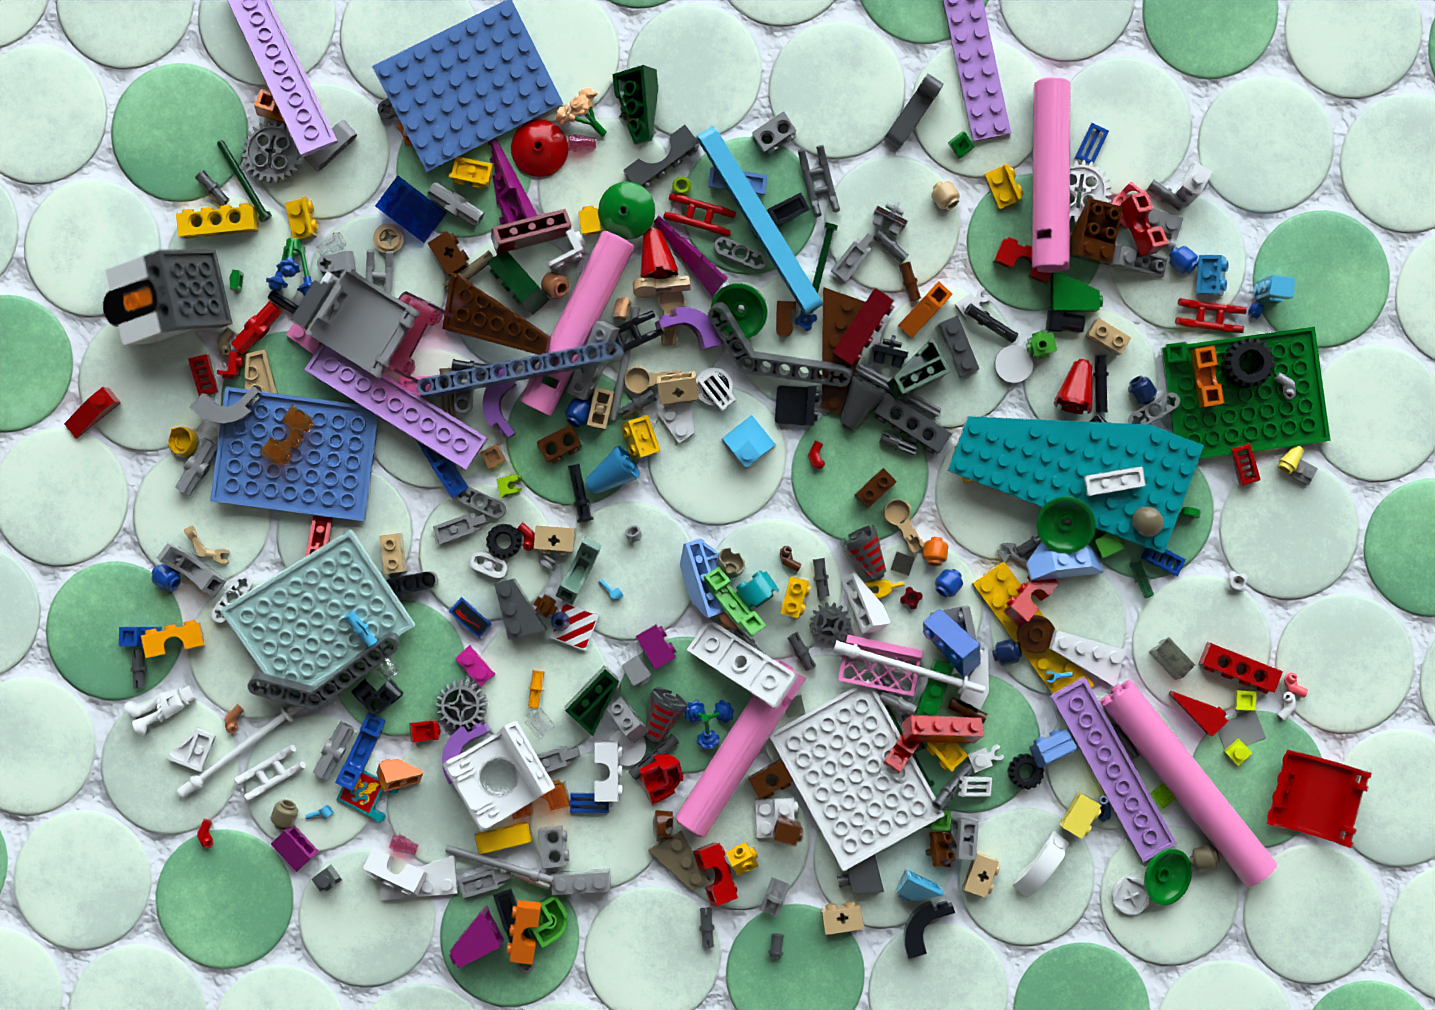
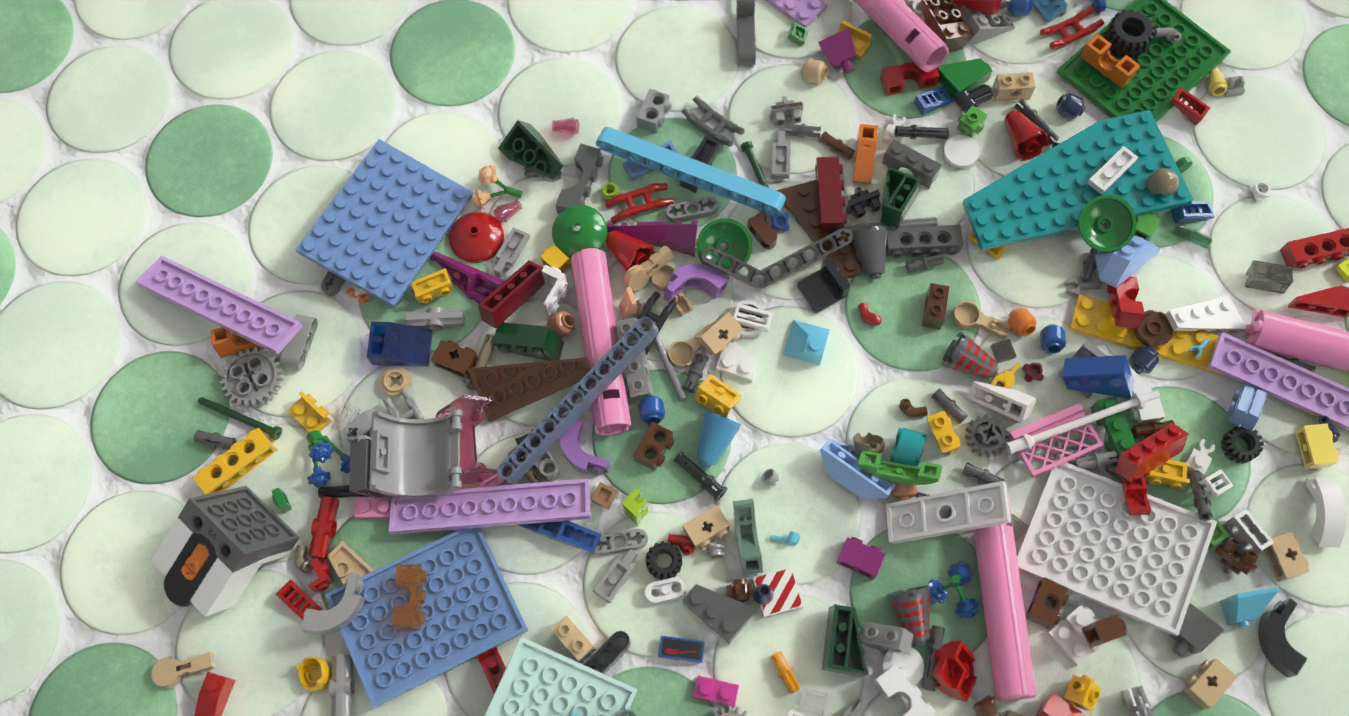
camera: 30 degrees left, 20 degrees down
tan brick [587,387,614,430] -> none
light grey brick [622,654,652,687] -> none
light grey beam [1128,392,1180,425] -> none
green tile [1166,342,1189,363] -> none
none -> tan piece [151,652,216,689]
none -> light grey hinge [493,227,530,277]
none -> clear pink cone [552,117,579,135]
none -> magenta torso [818,27,857,74]
none -> blue slope [914,86,954,115]

